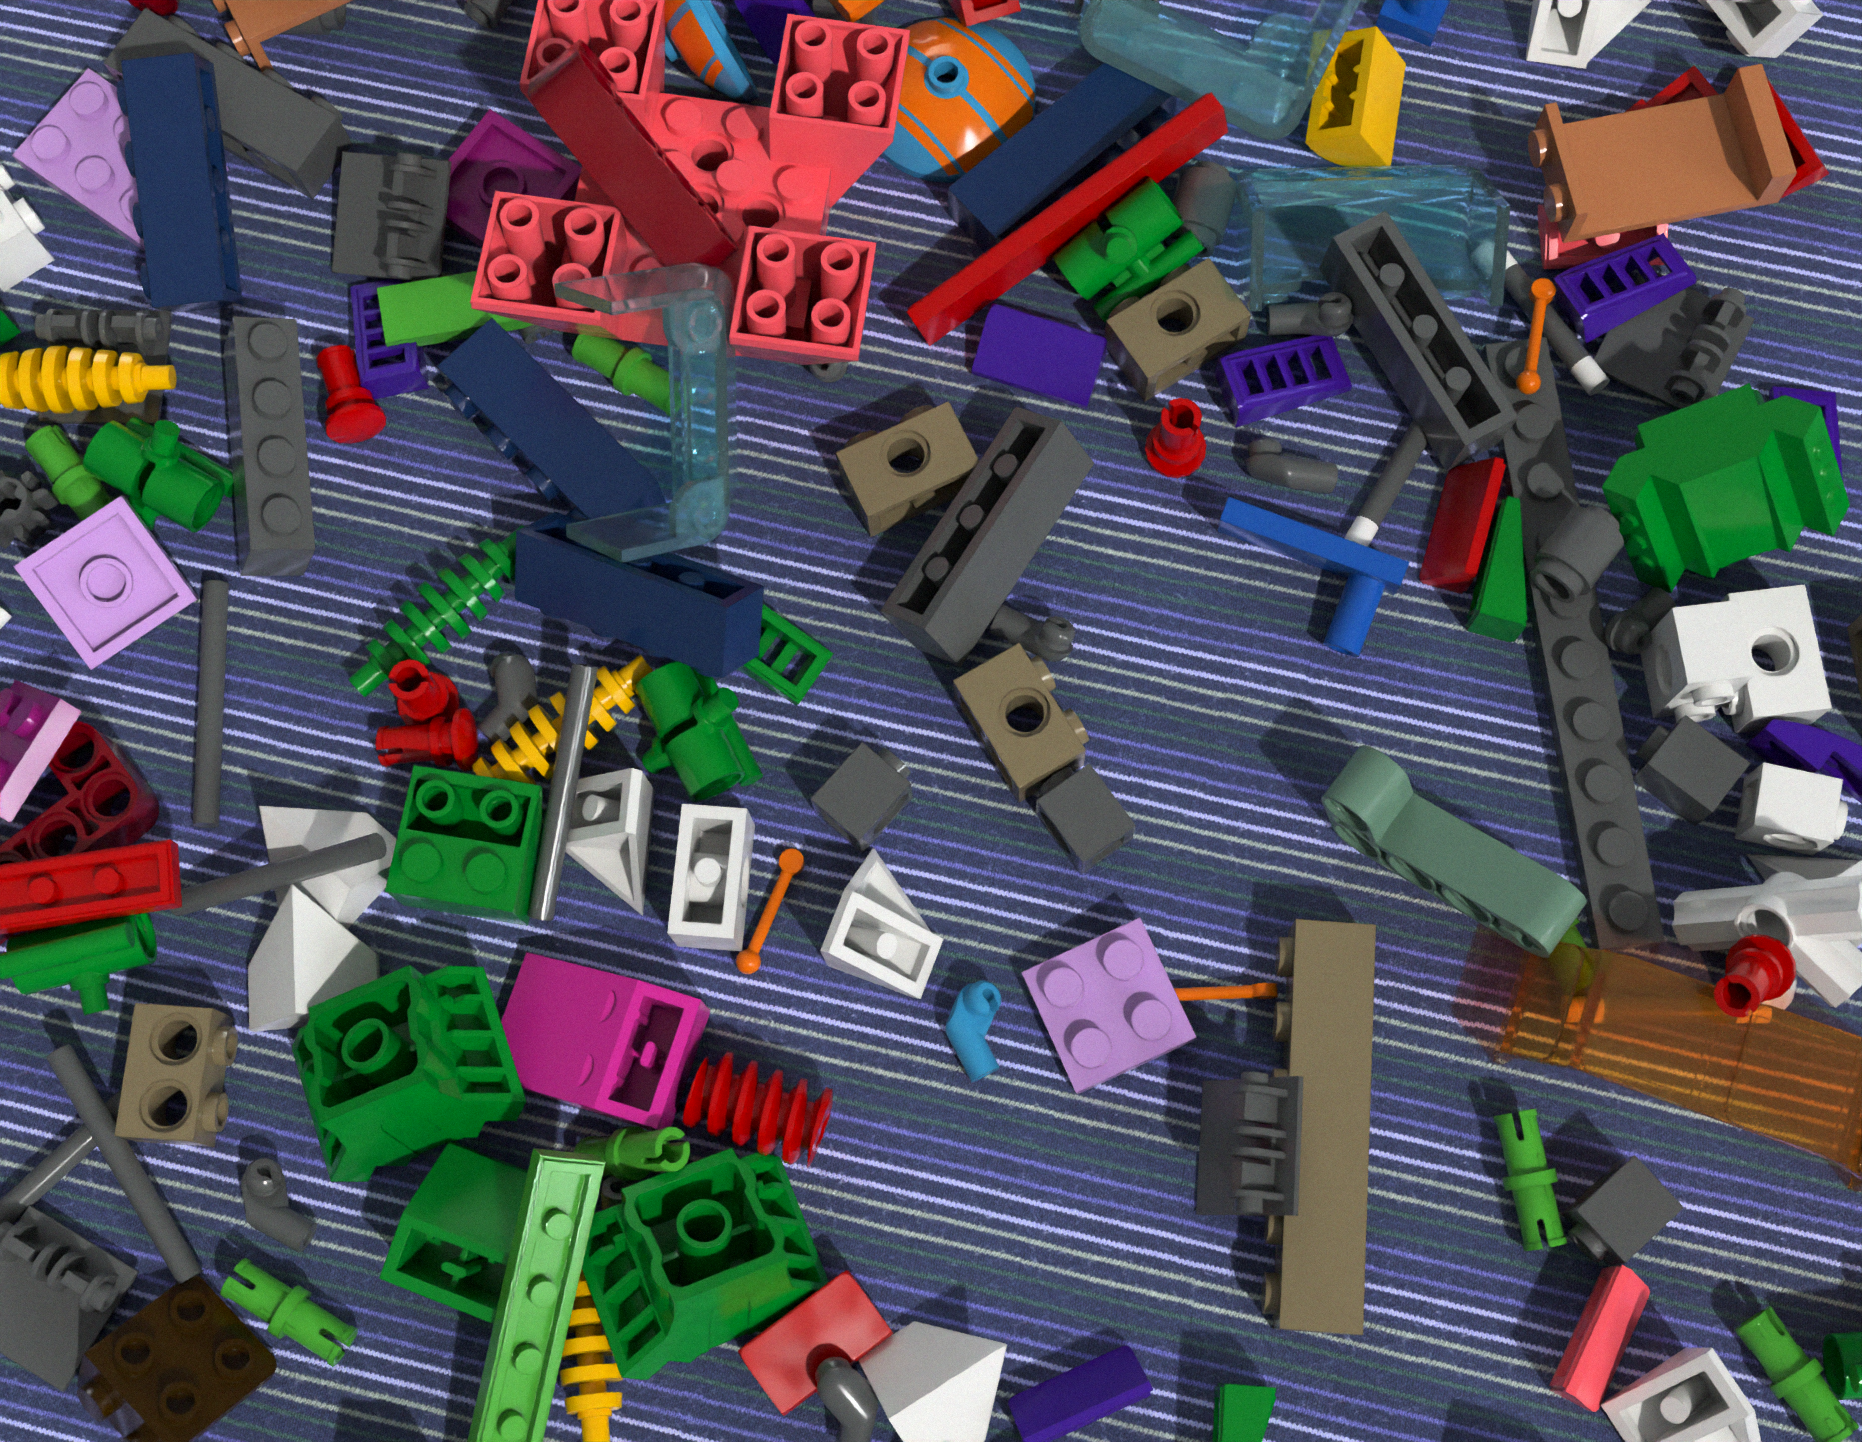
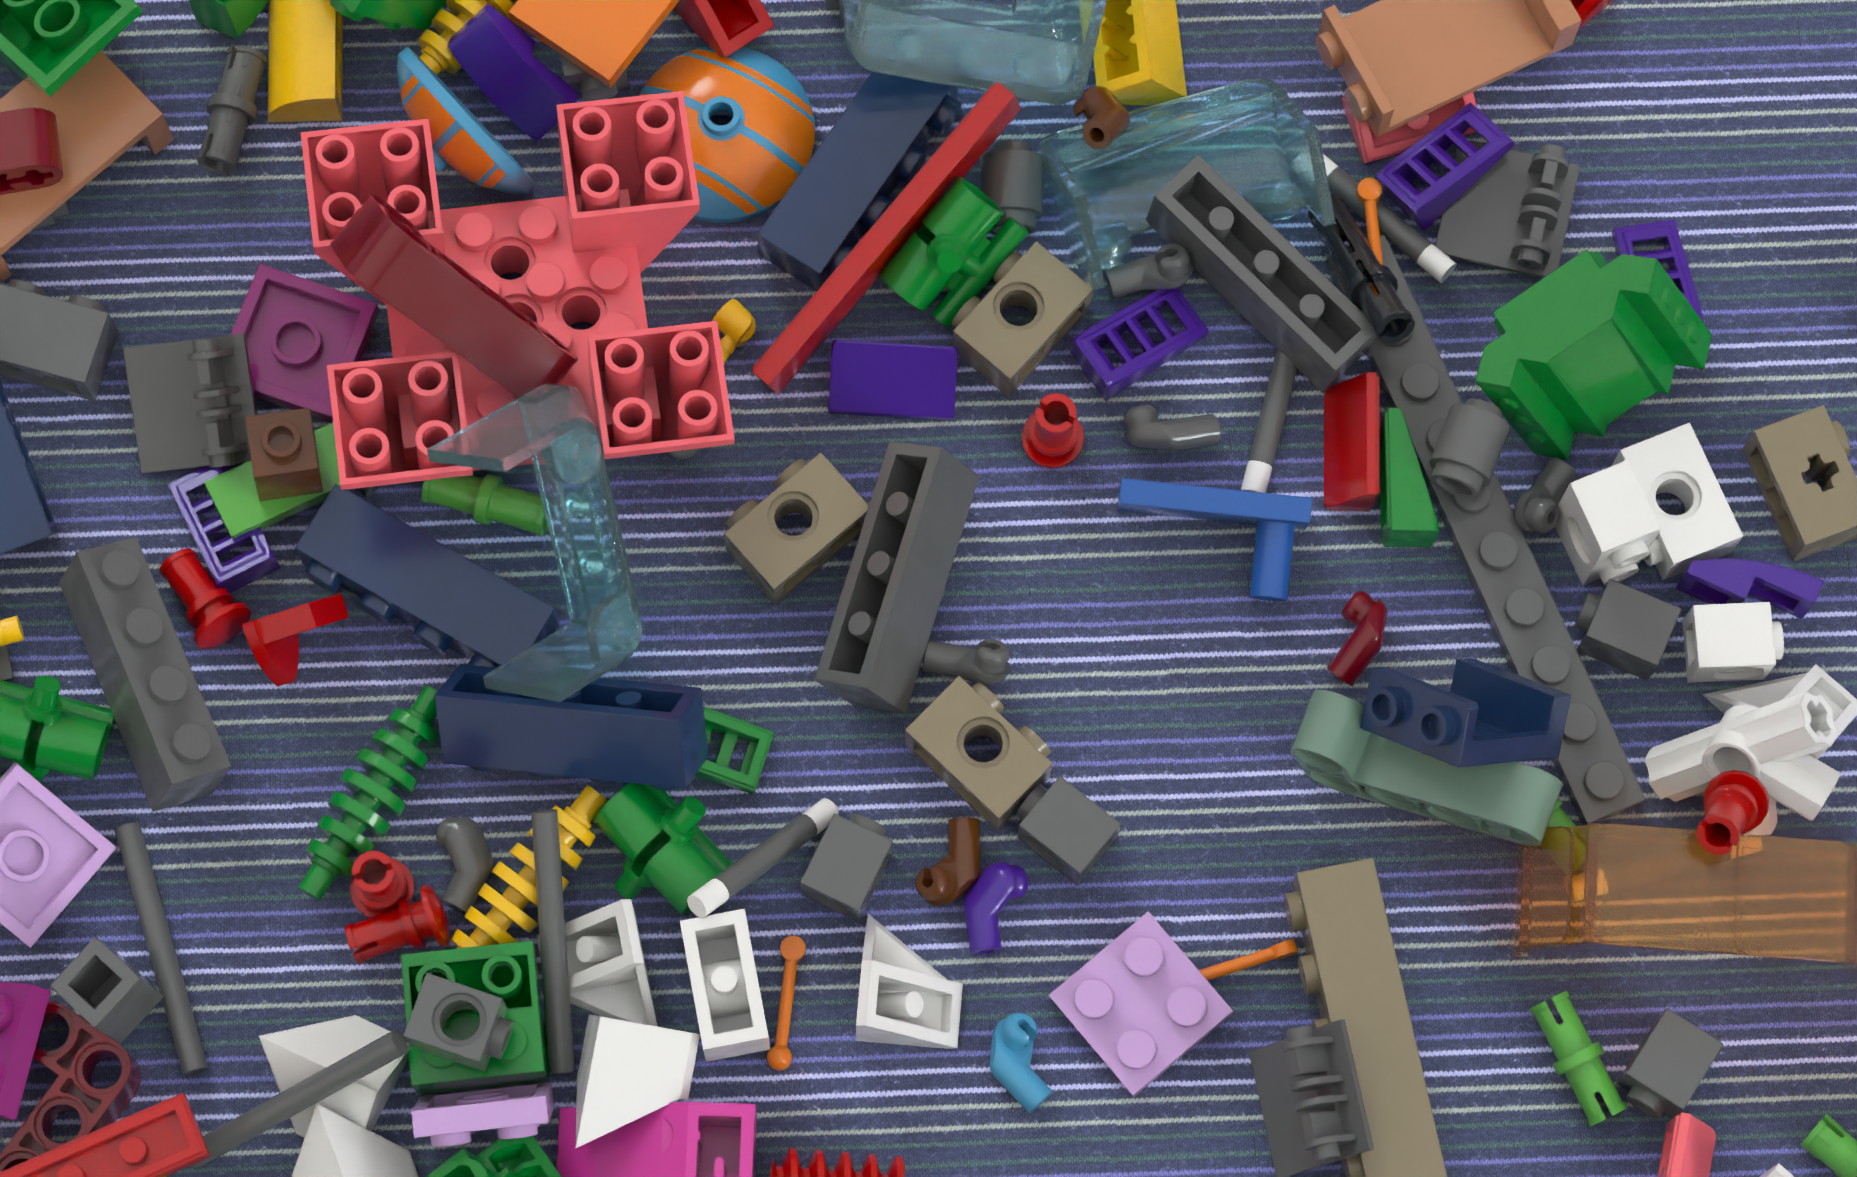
camera: 25 degrees left, 0 degrees up
none -> dark grey brick [50,937,164,1044]
none -> red tile [242,593,349,687]
none -> reddish brown brick [245,408,323,502]
none -> dark grey brick [403,973,513,1072]
none -> lavender plate [411,1081,554,1147]
none -> white slope [576,1014,700,1148]
none -> dark grey bar [687,798,839,918]
none -> yellow hand [712,299,756,364]
none -> reddish brown arm [915,817,981,906]
none -> dark purple arm [964,862,1028,955]
none -> reddish brown arm [1073,86,1130,149]
none -> black pin [1308,194,1415,344]
none -> dark red arm [1327,591,1388,686]
none -> dark blue panel [1360,658,1571,768]

